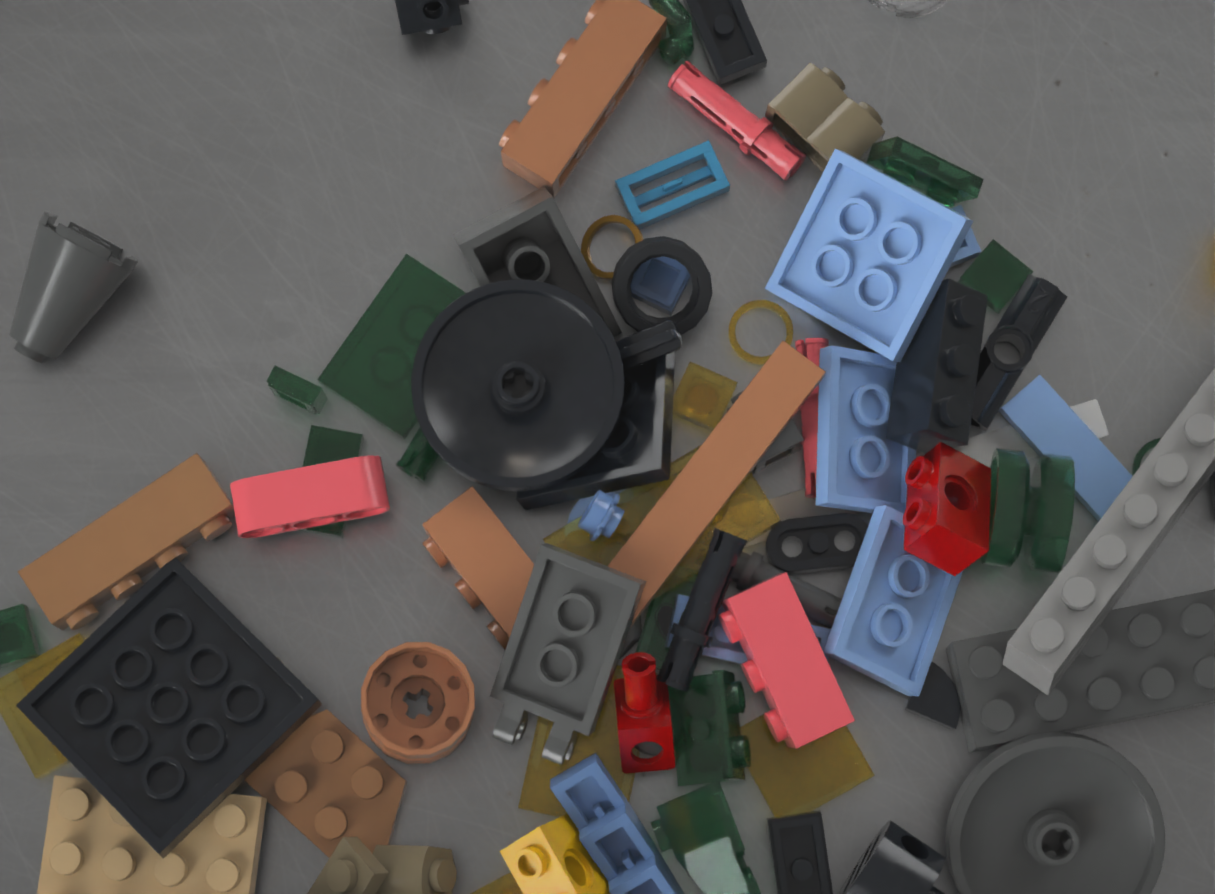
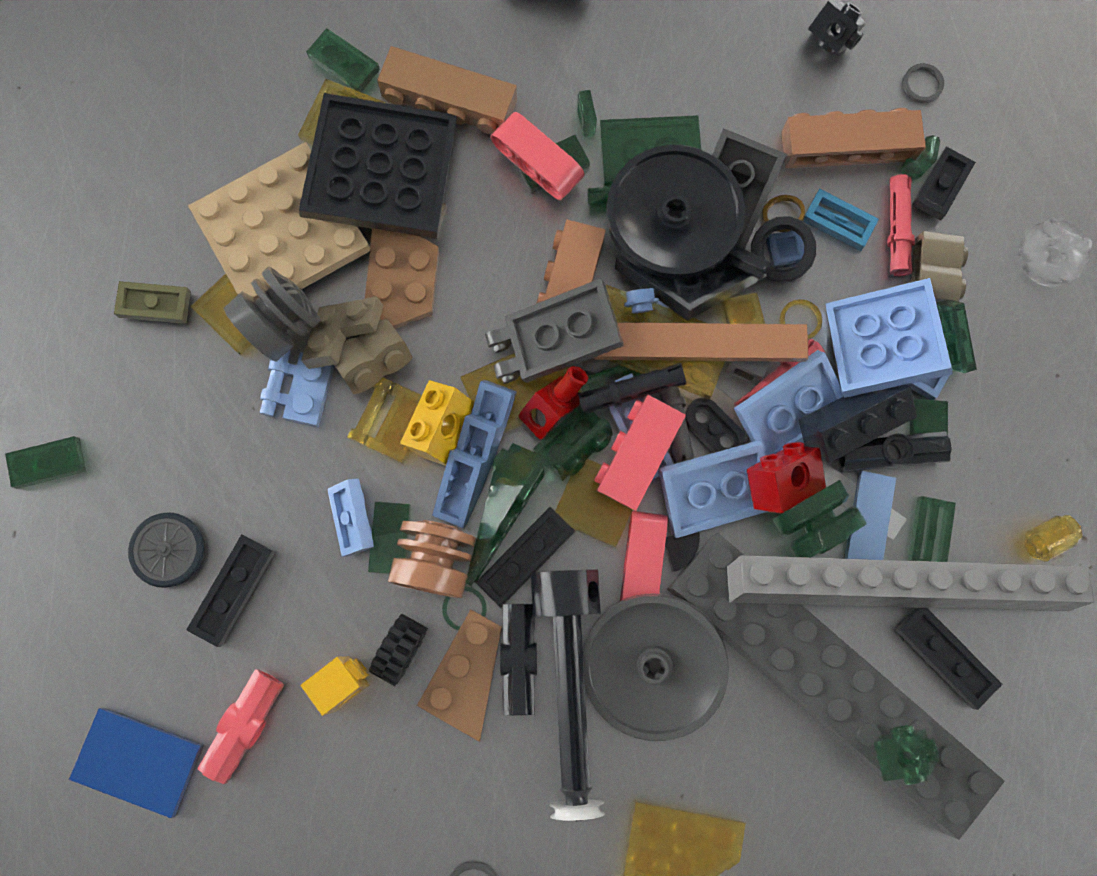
camera: 45 degrees right, 0 degrees up
nougat wheel [361,642,475,765] -> none
none -> coral beam [620,510,668,601]
none -> clear green tile [908,496,956,562]

